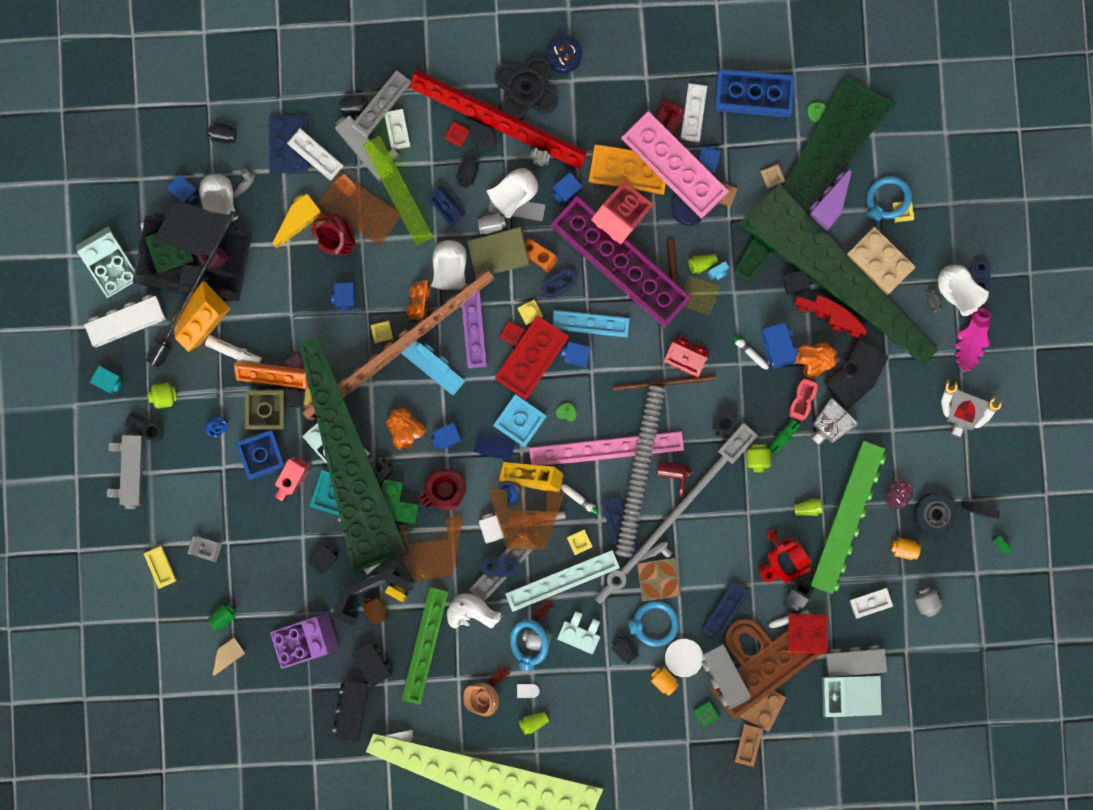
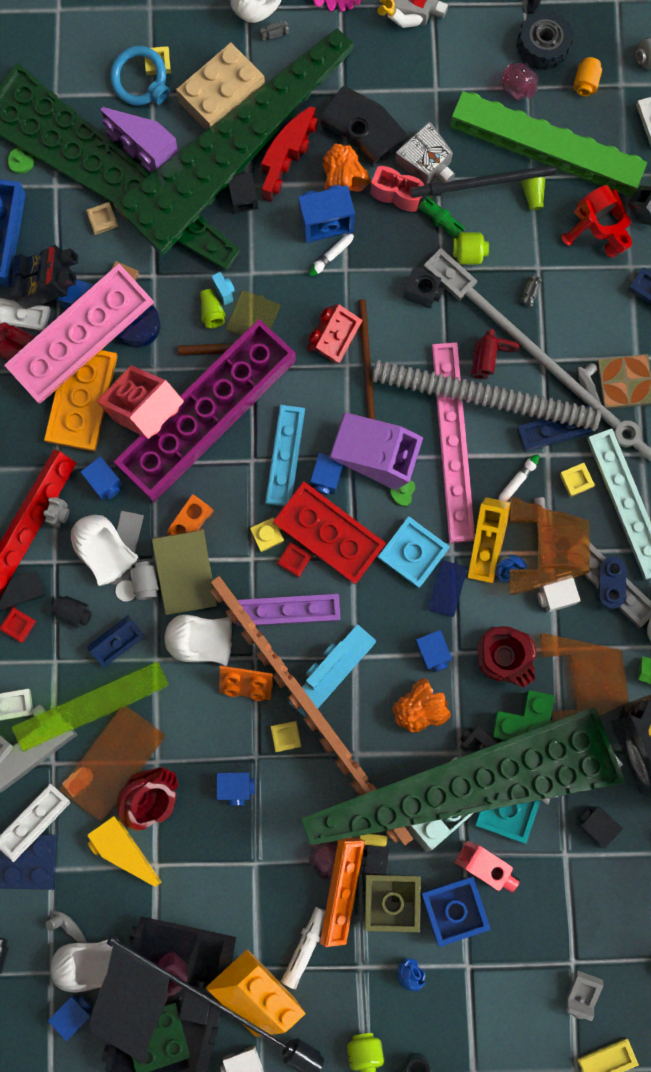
camera: 95 degrees left, 5 degrees down
dark blue plate [542,269,577,299] -> none
none -> black hips [10,245,79,309]
none -> white sticker [116,580,136,601]
none -> medium lavender slope [329,412,423,490]
none -> black bar [410,165,556,198]
none -> dark grey piece [520,275,542,307]

